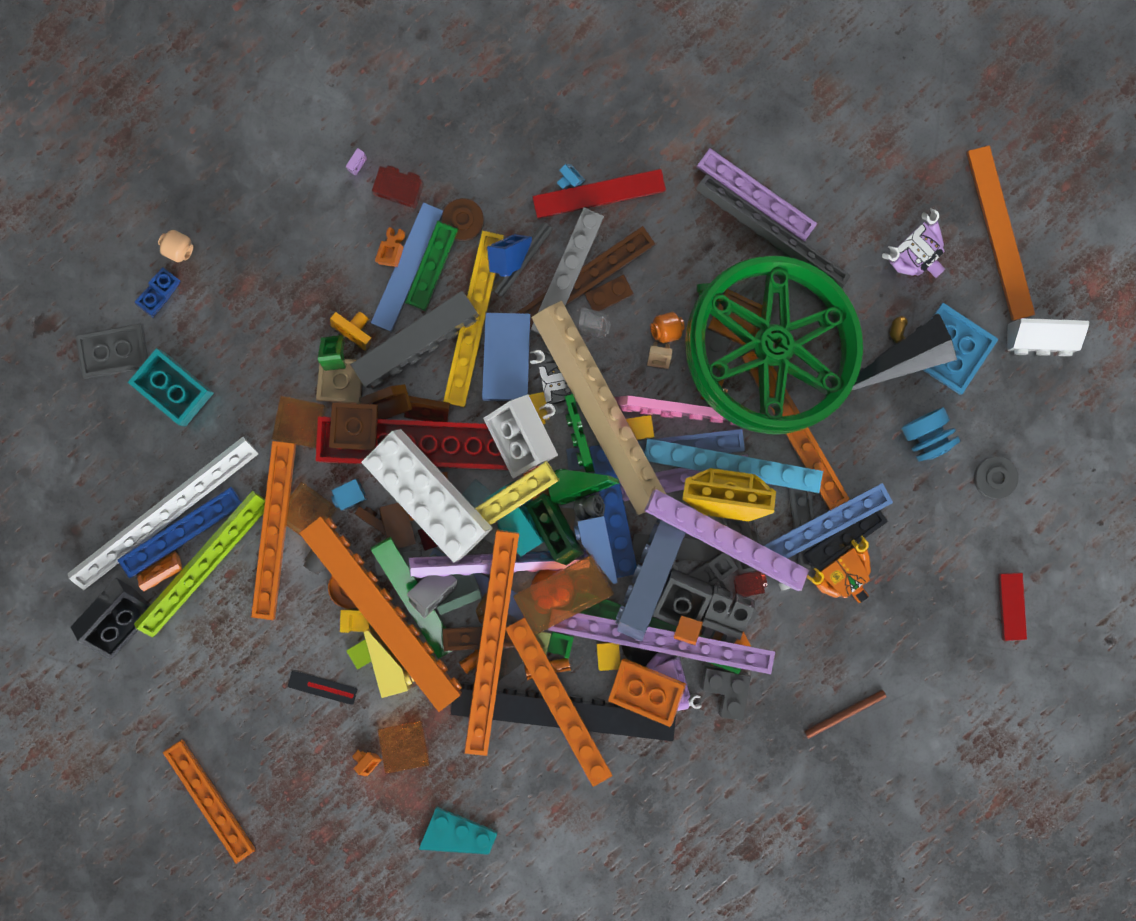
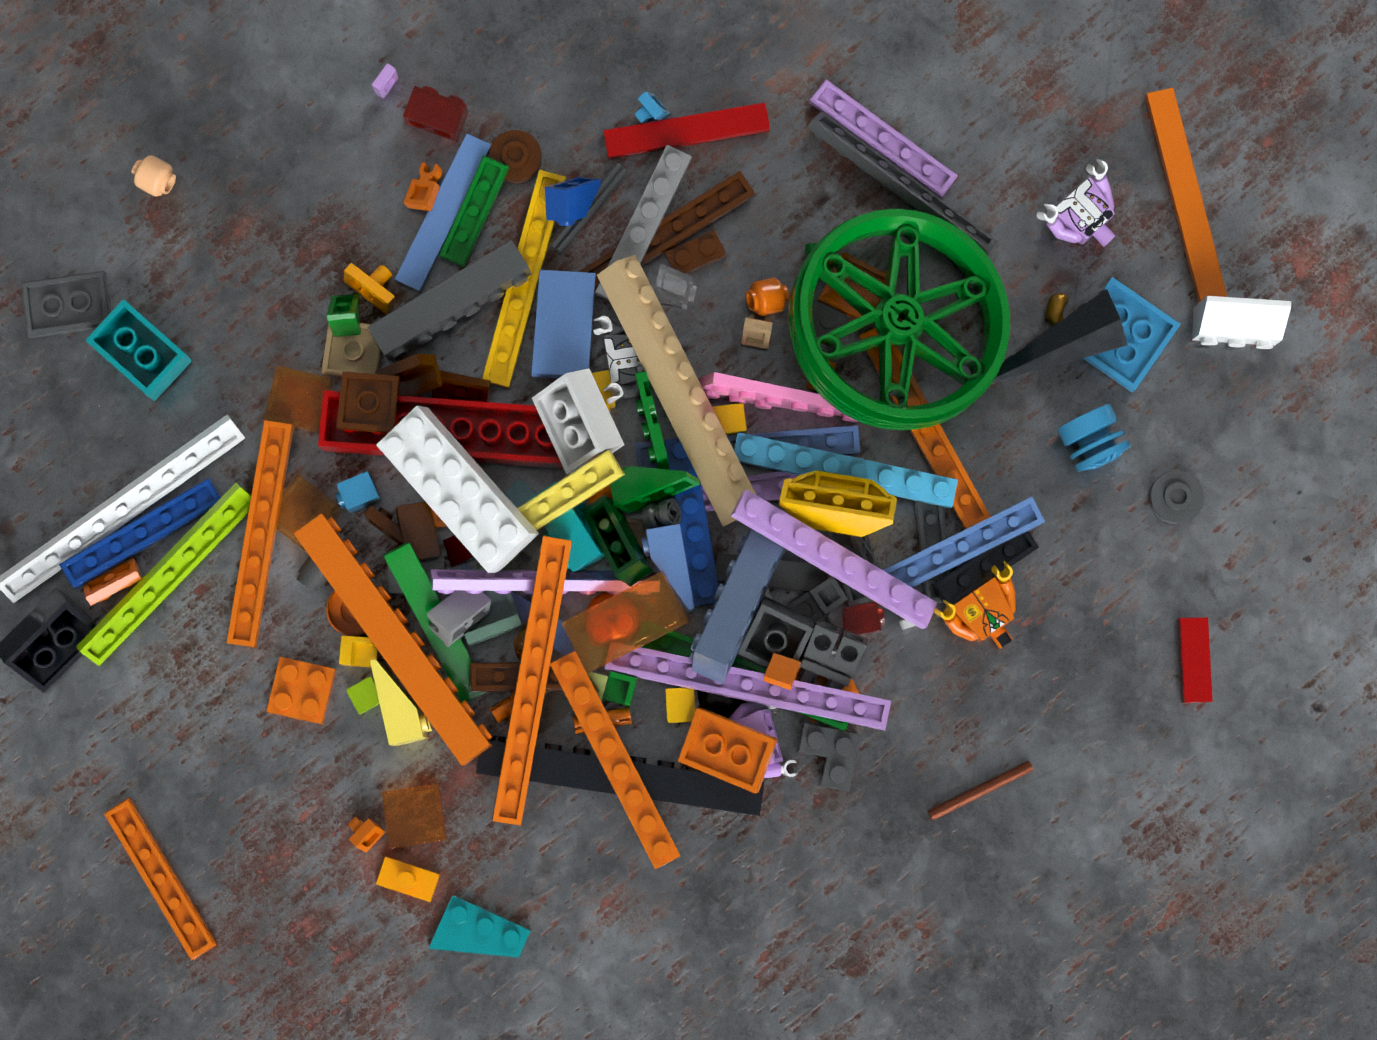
camera: 10 degrees left, 5 degrees down
blue slope [135,267,180,318] -> none
black sticker [288,671,357,705] -> none
none -> orange plate [266,657,337,725]
none -> light orange tile [376,856,440,902]

